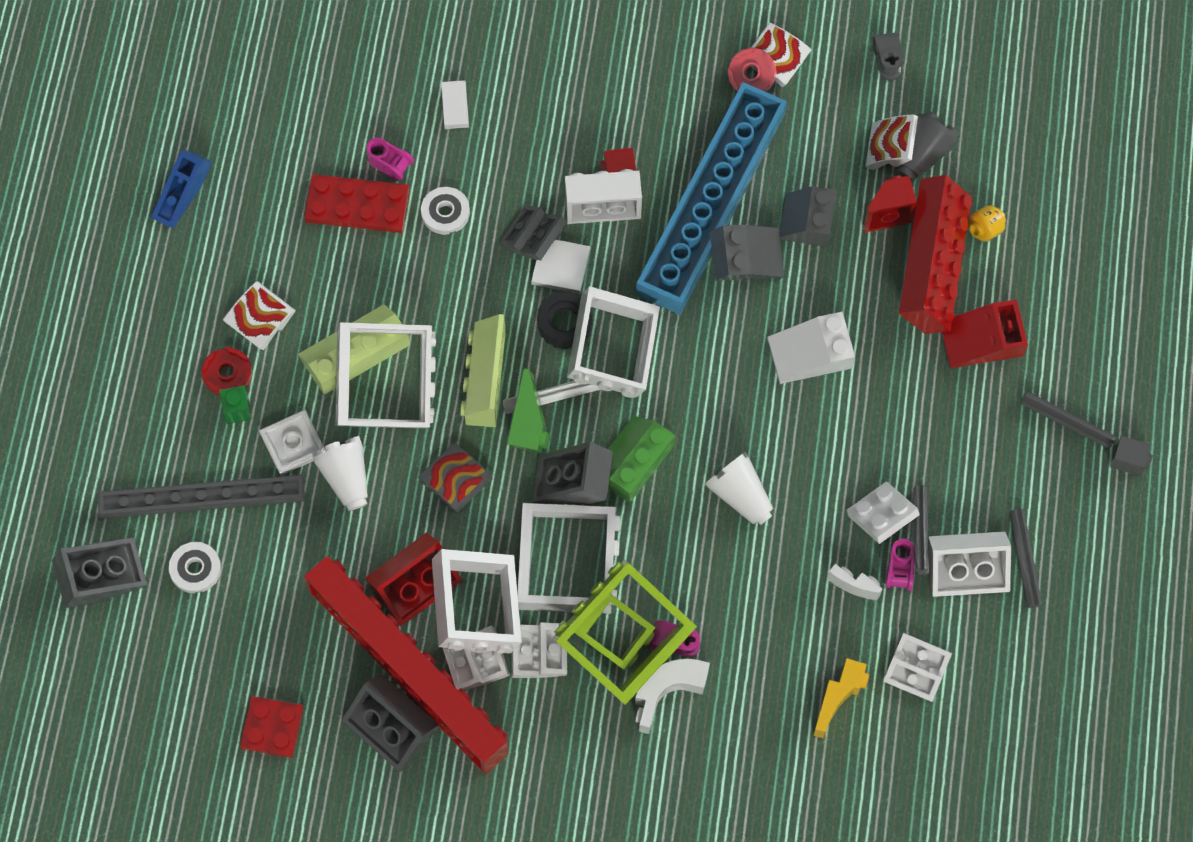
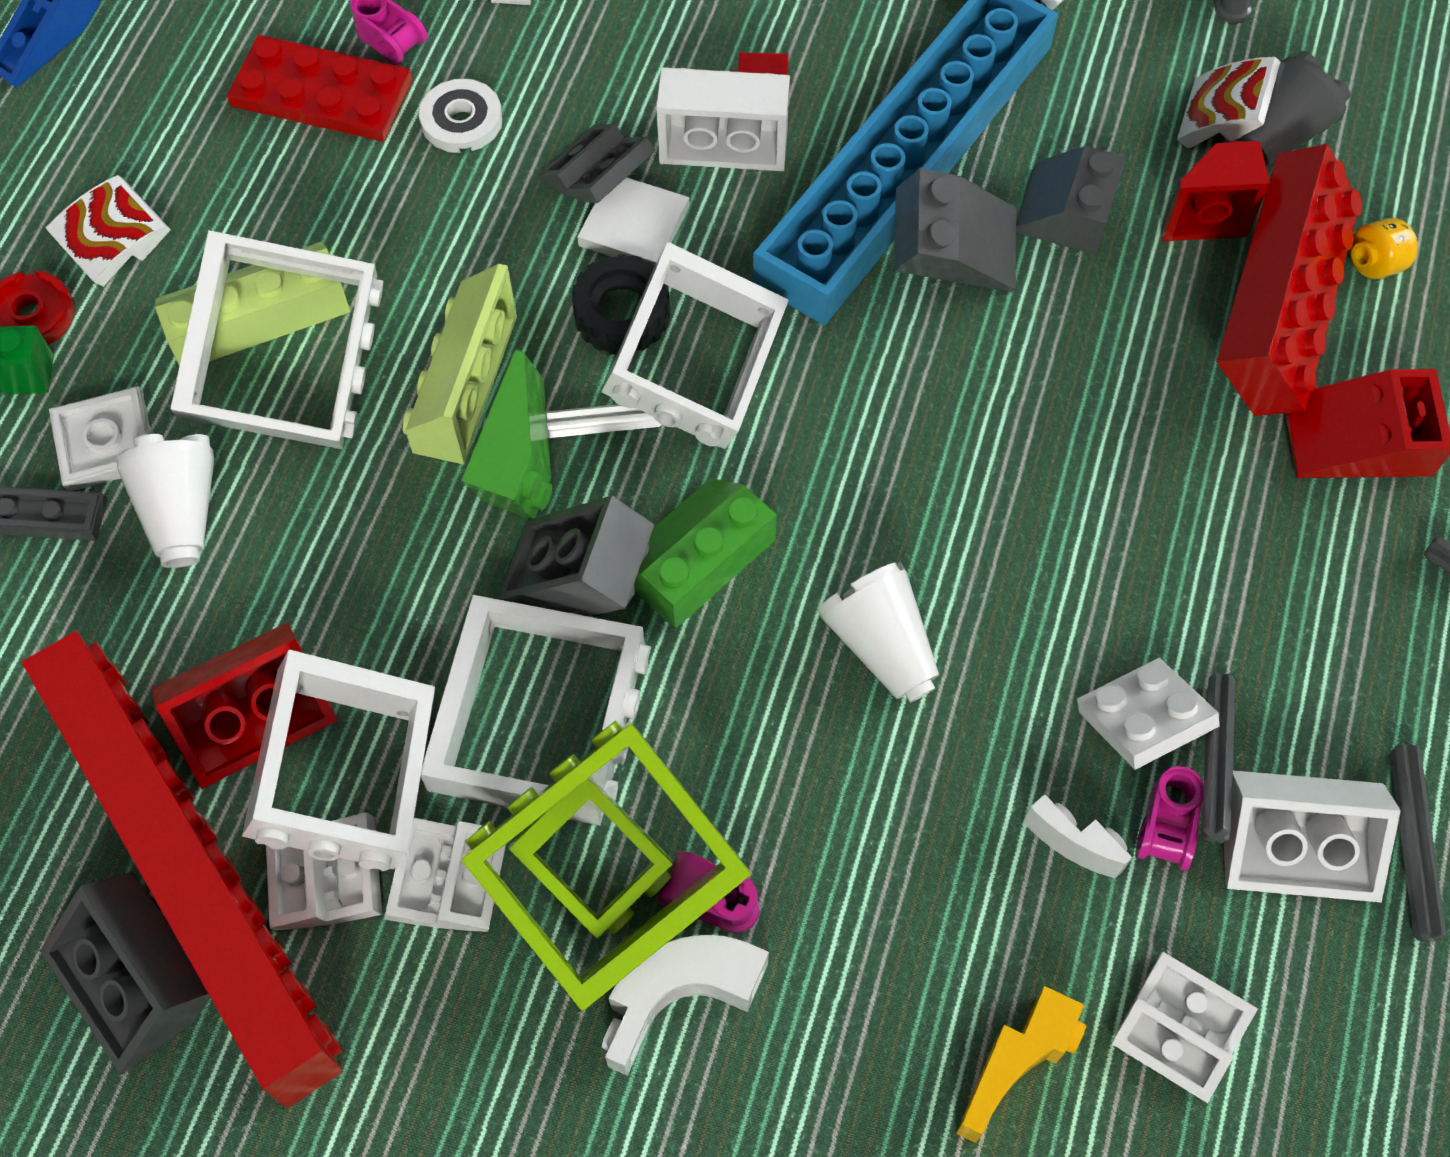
camera: 10 degrees right, 5 degrees down
slope [418,443,493,513] -> none
white slope [767,312,855,384] -> none

